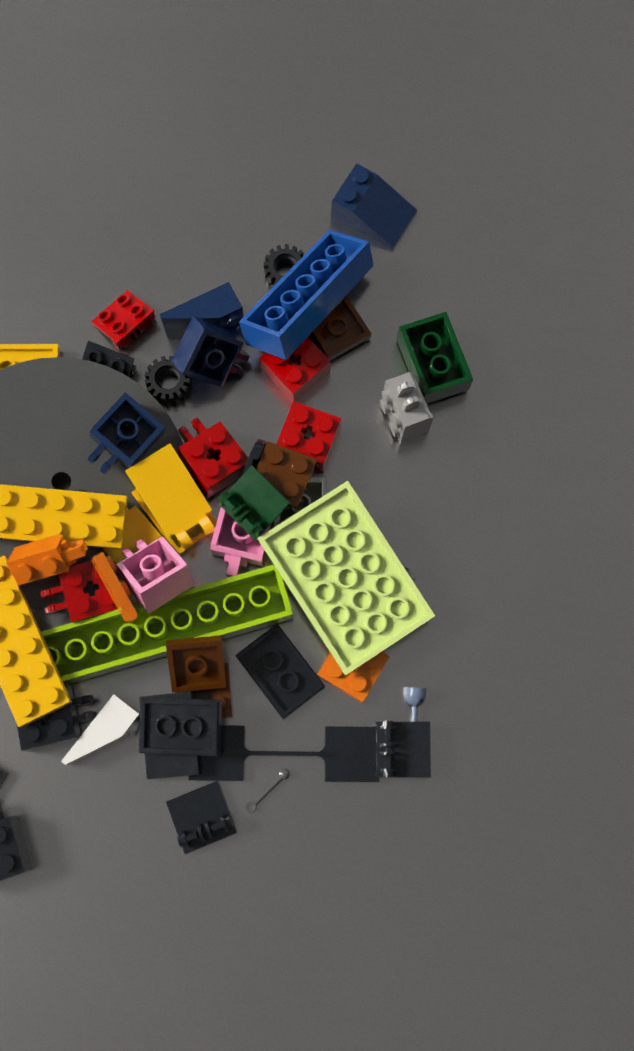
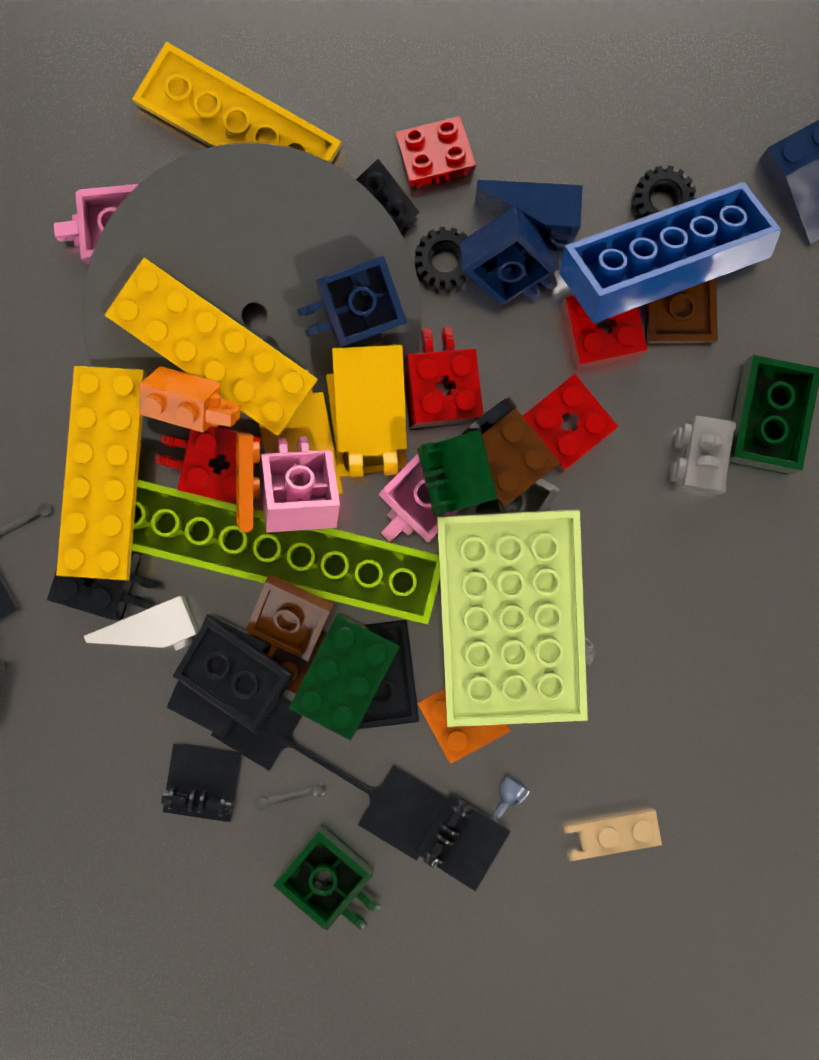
camera: 35 degrees right, 10 degrees up
none -> dark green hinge [273,825,382,930]
none -> dark green brick [289,613,401,741]
none -> tan hinge [563,809,662,861]

